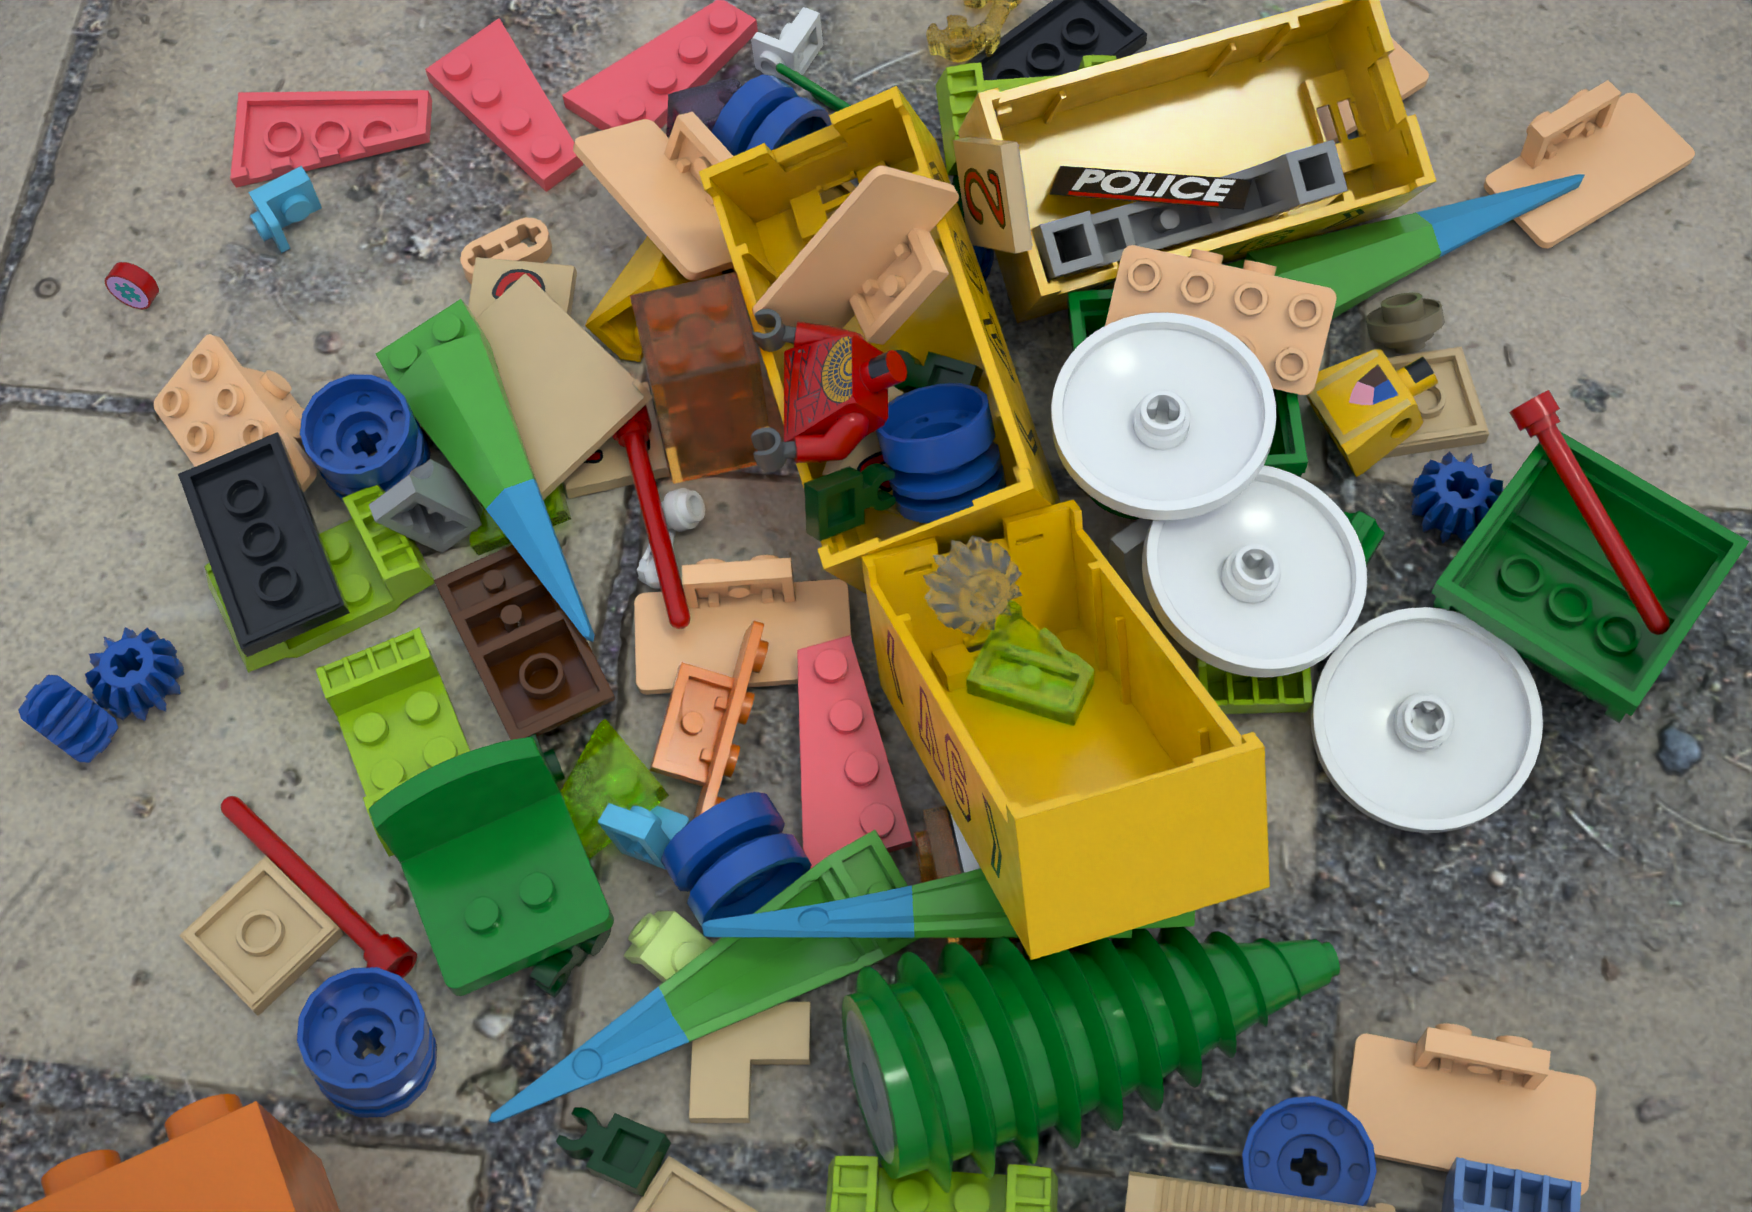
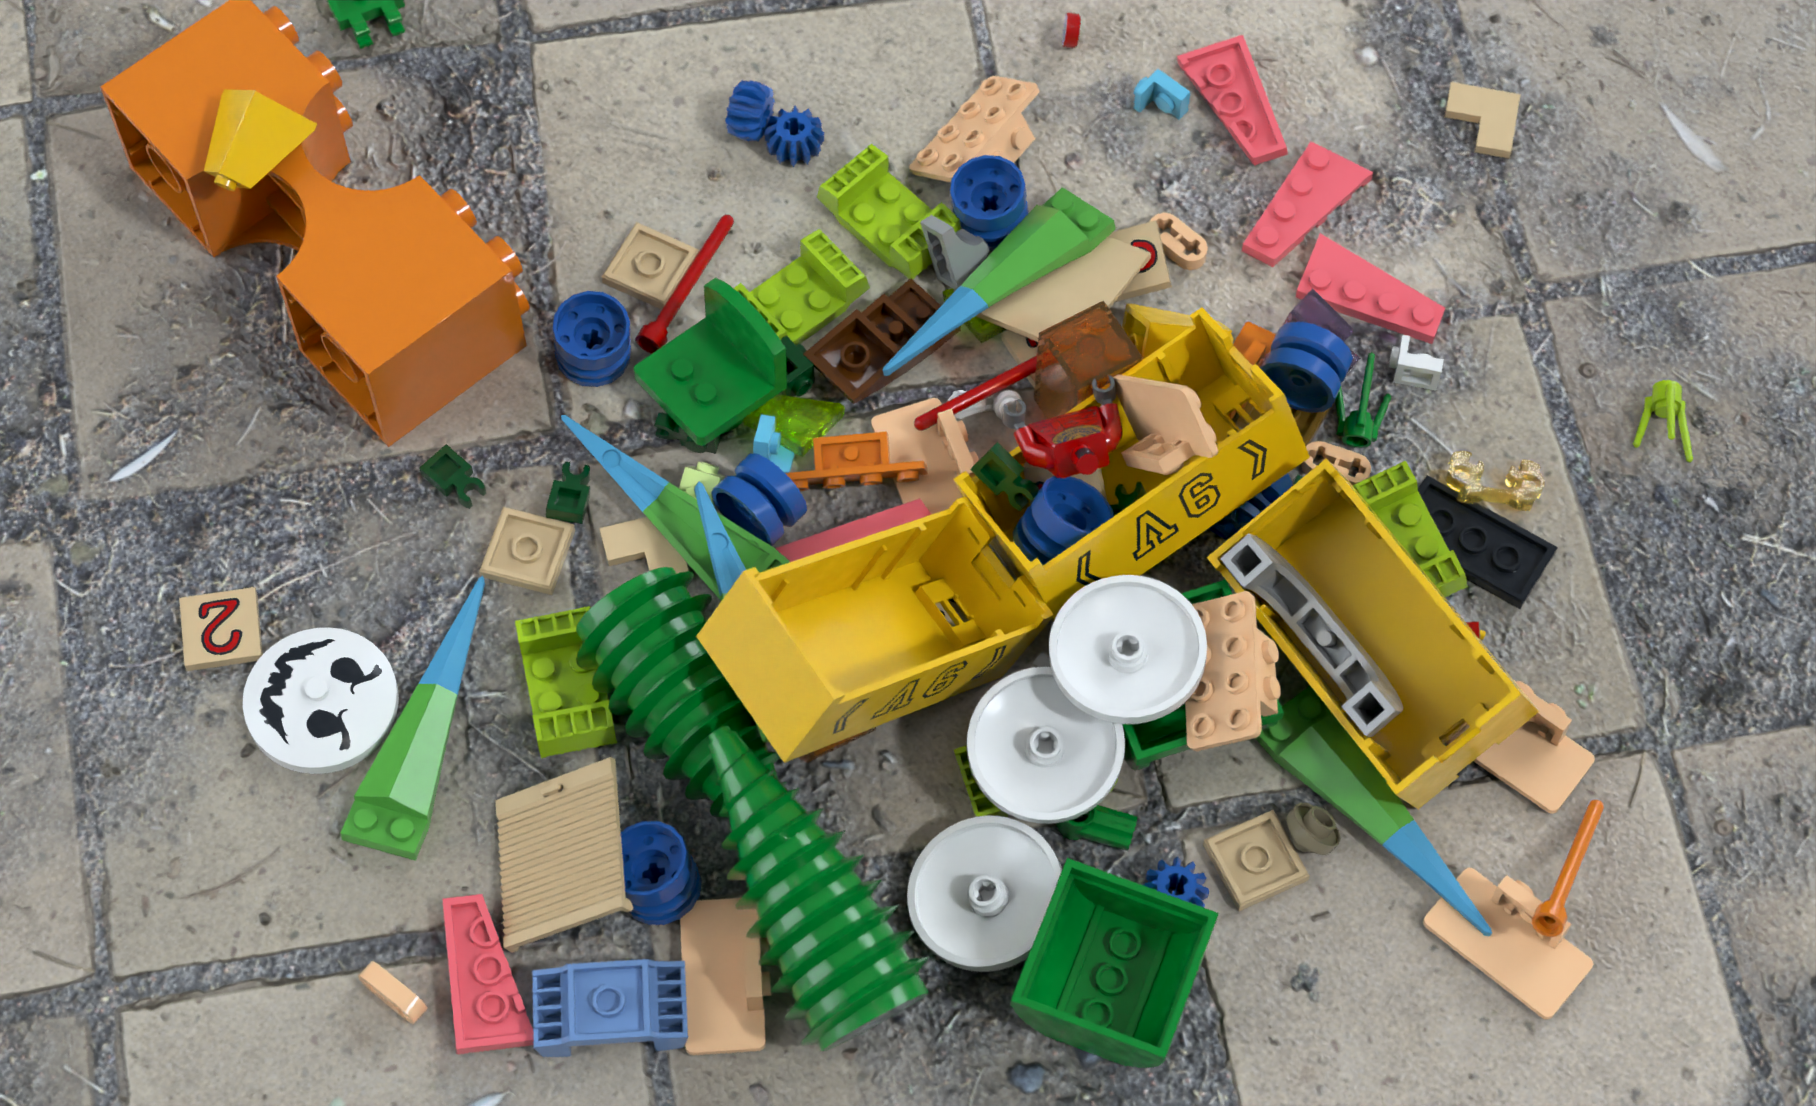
camera: 70 degrees right, 0 degrees up
black tile [178,432,350,657] -> none
light nougat bracket [573,111,734,280] -> none
clear gear [923,535,1022,636] -> none
tan tile [953,137,1033,254] -> none
clear neon green wing [966,599,1095,726] -> none
sticker [1050,166,1252,210] -> none
yellow torso [1306,349,1438,477] -> none
red piece [1509,390,1670,635] -> none
none -> green cone [708,726,929,1052]
none -> orange piece [1532,799,1604,937]

